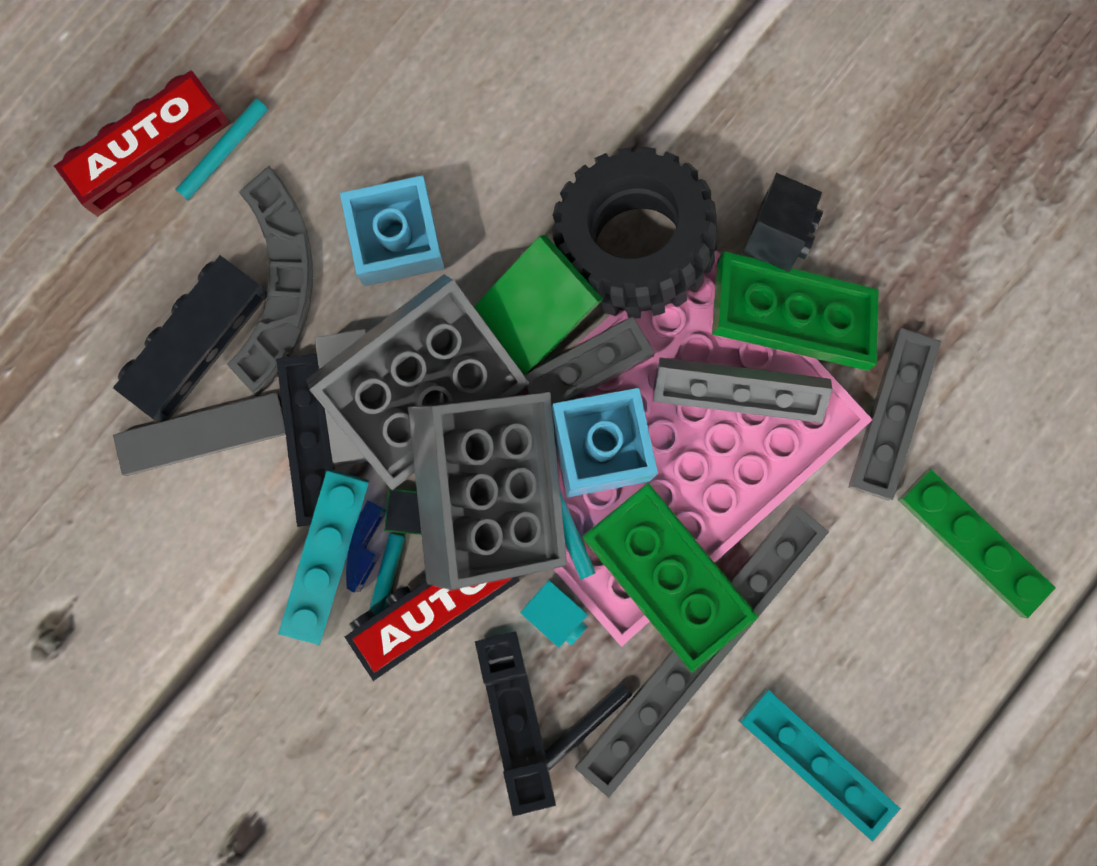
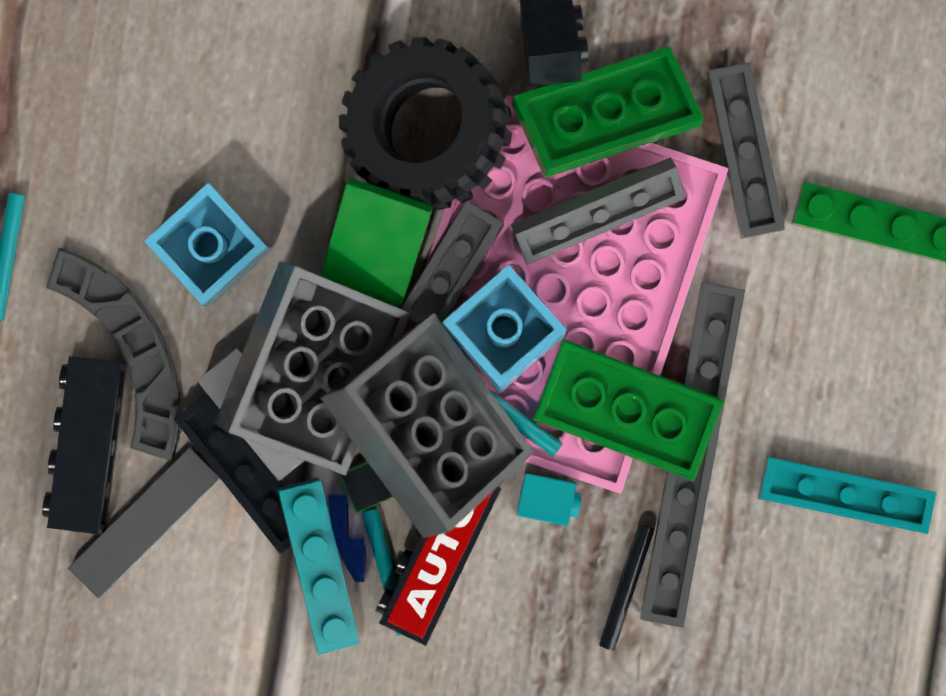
camera: 30 degrees left, 5 degrees up
black slope [475,631,557,817] -> none

